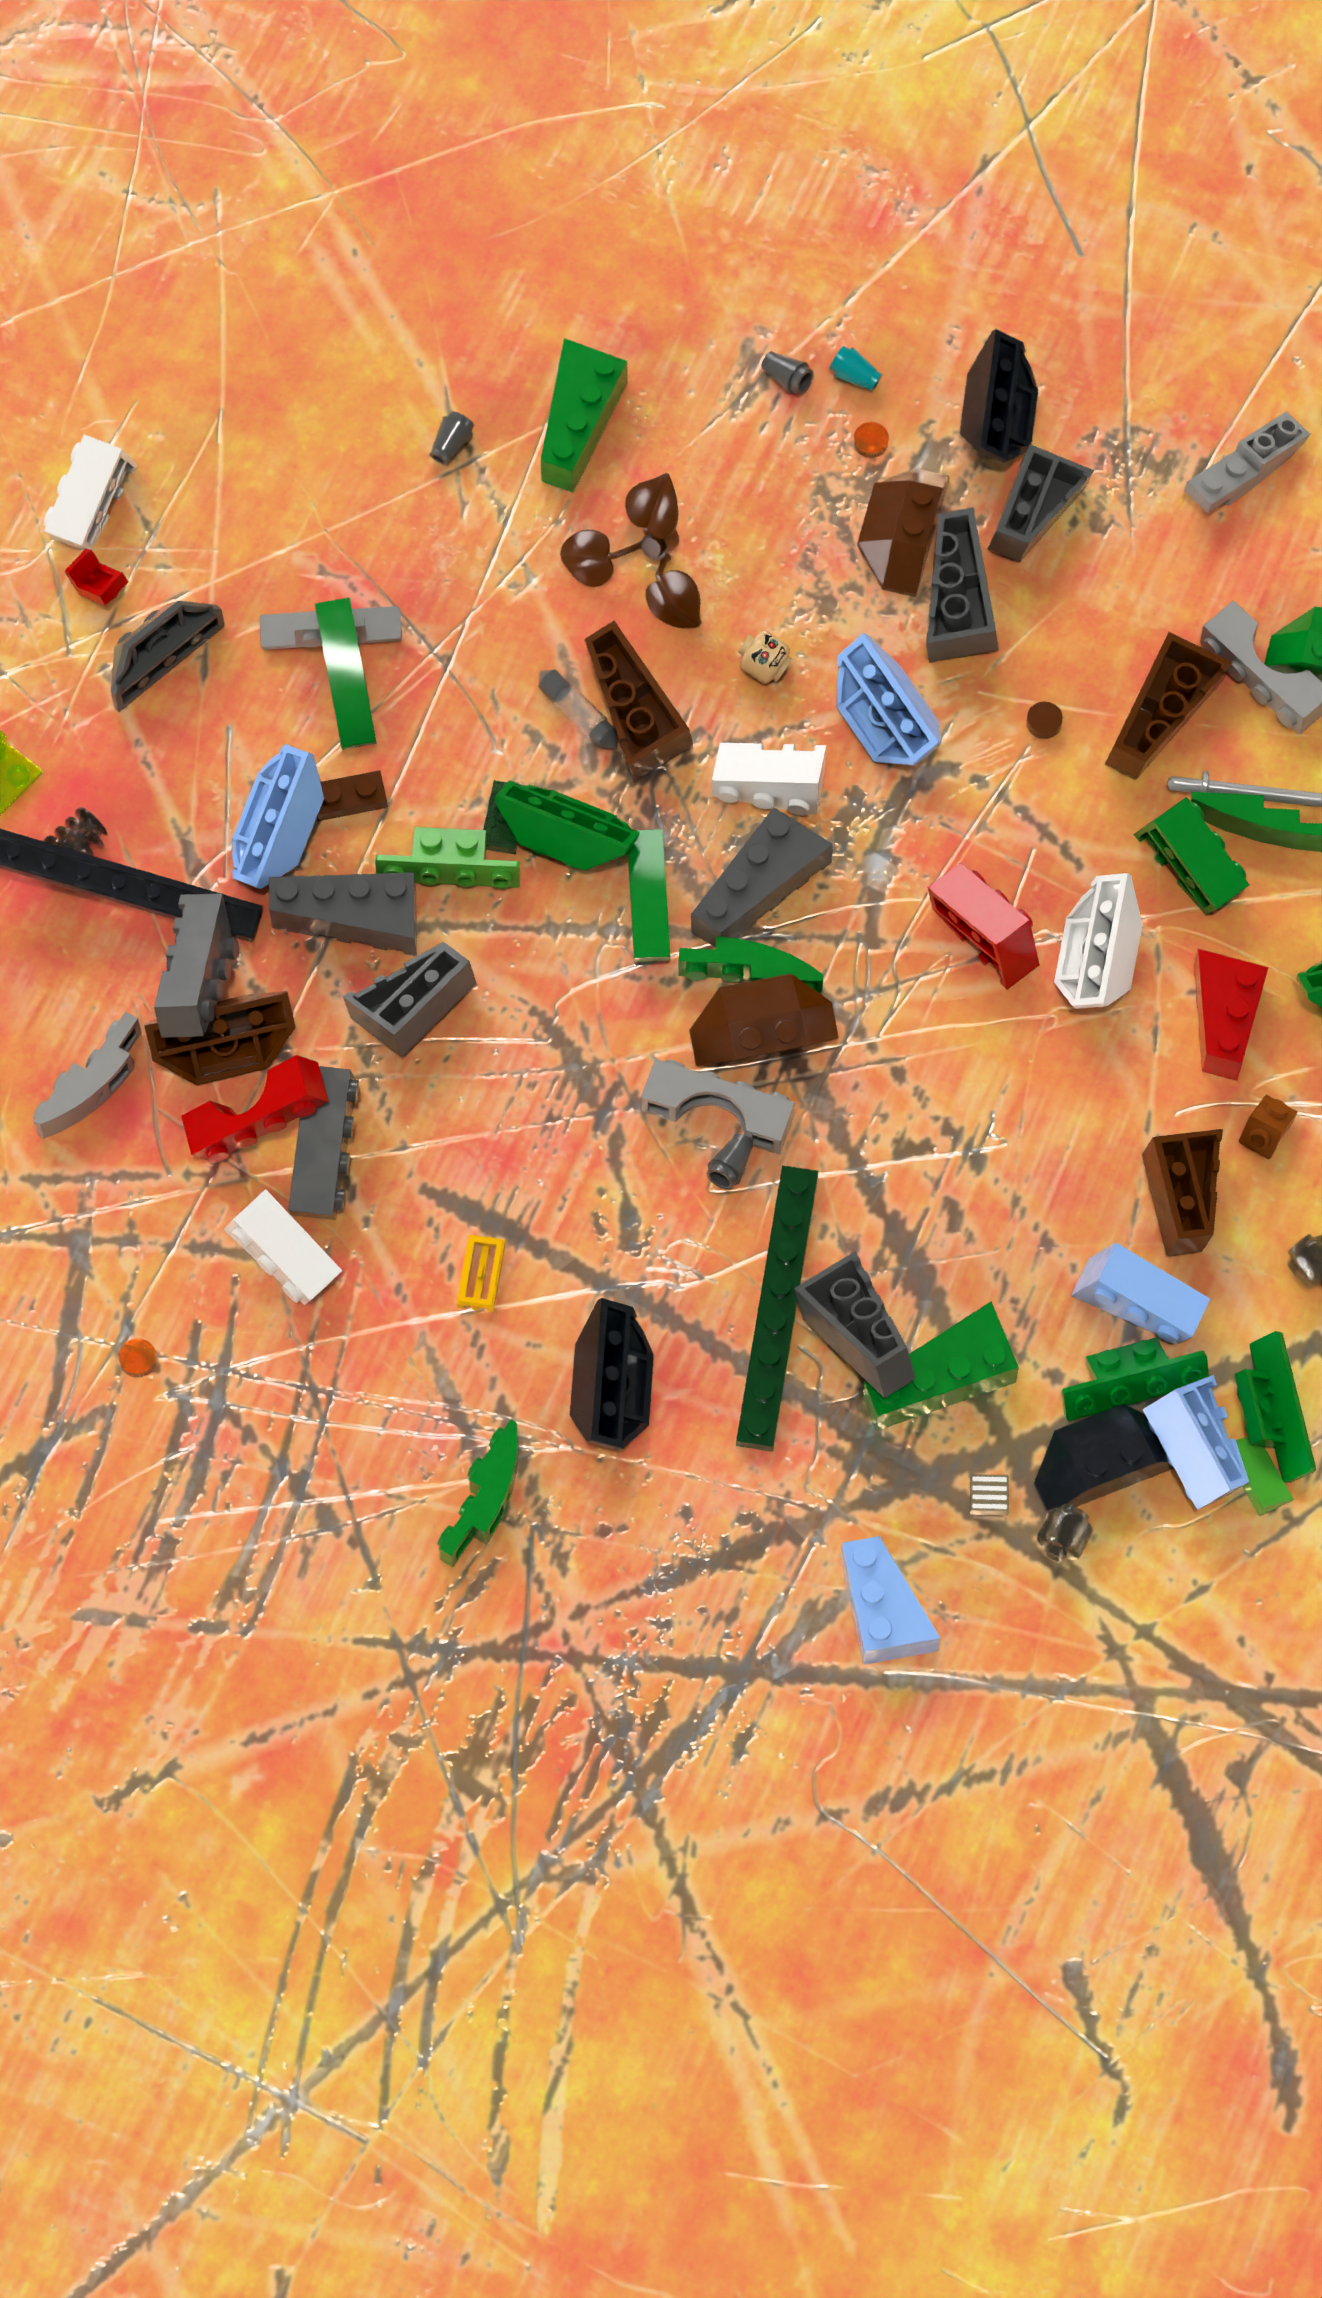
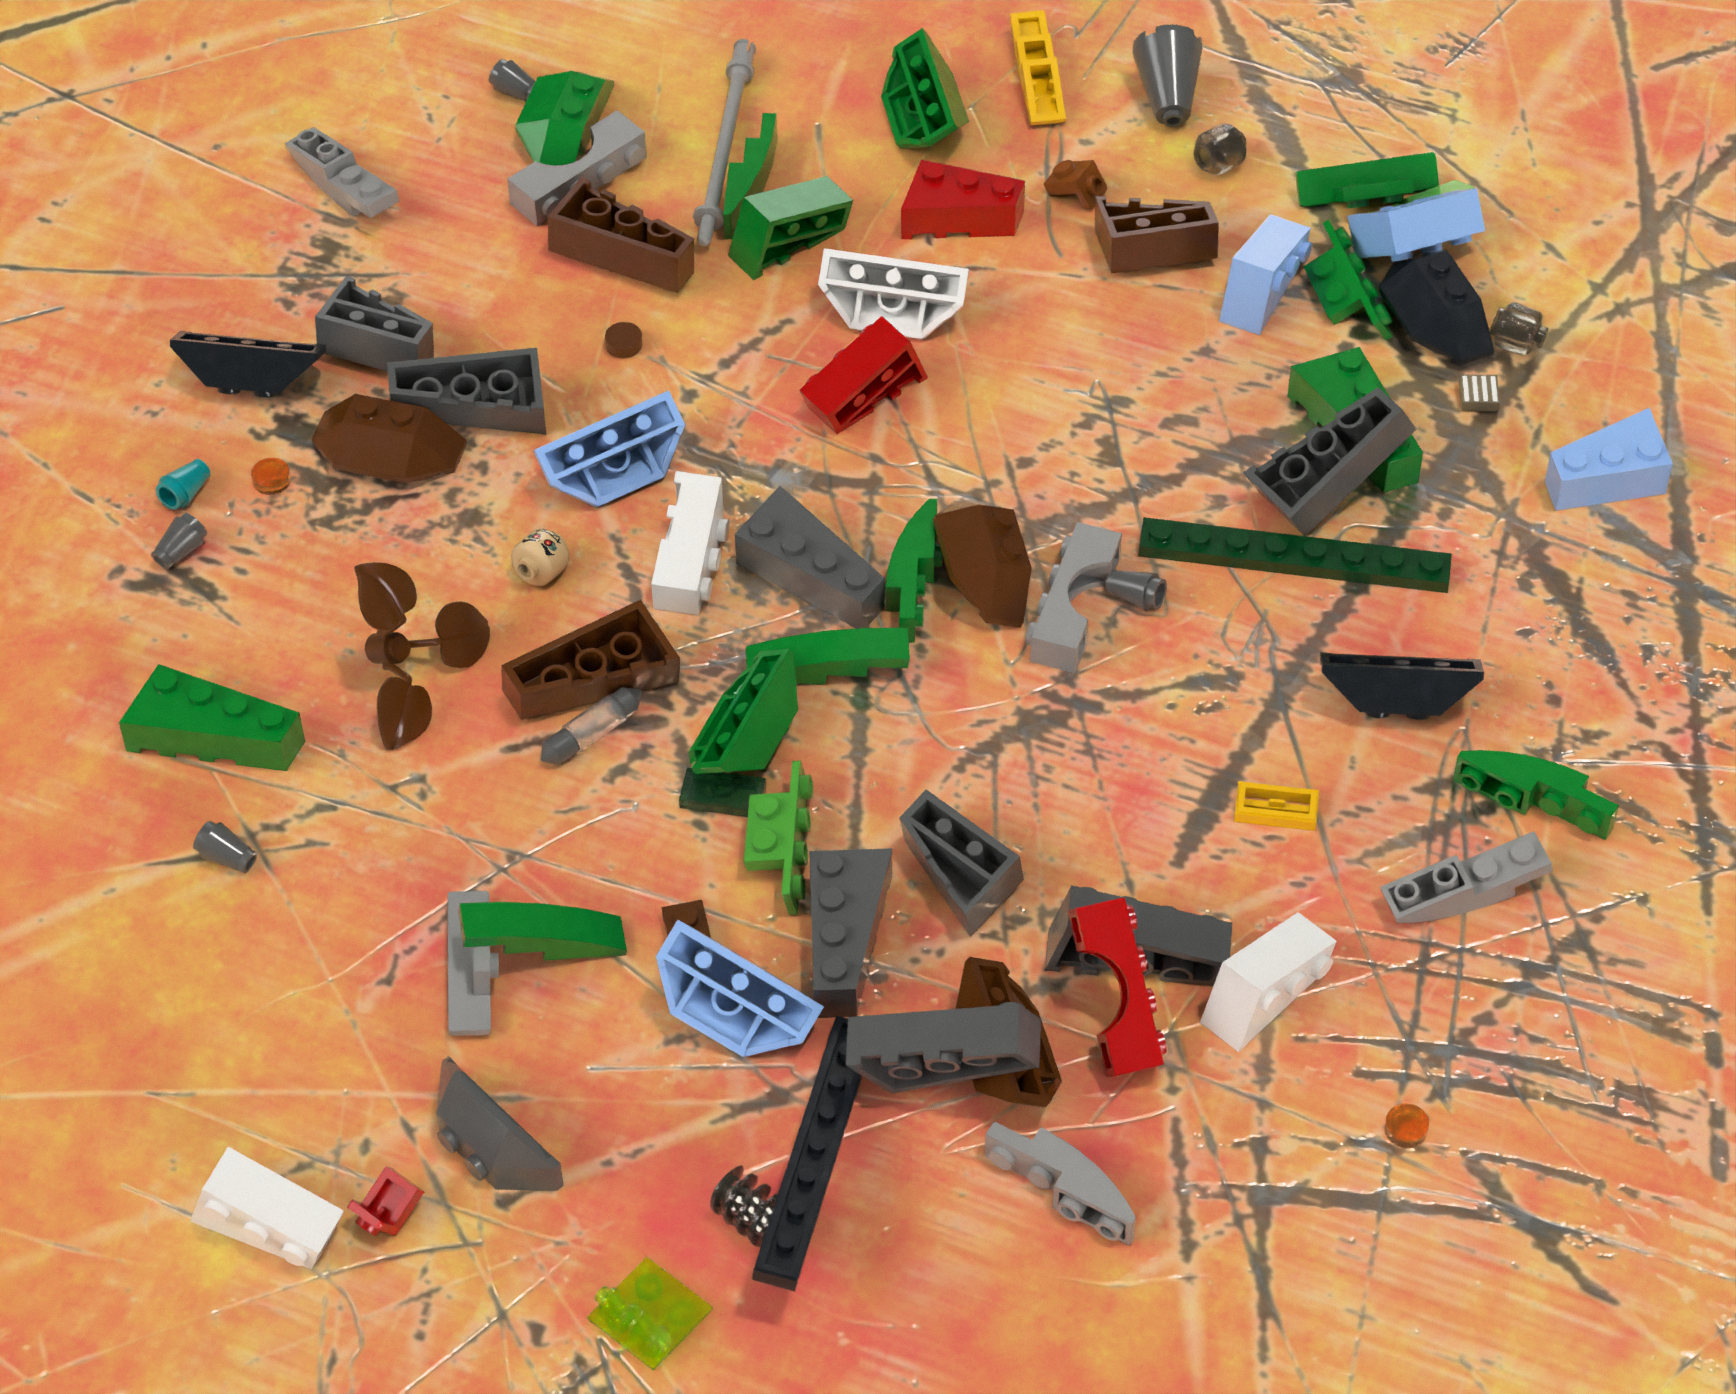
camera: 90 degrees left, 15 degrees down
none -> light grey slope [1380,831,1553,923]

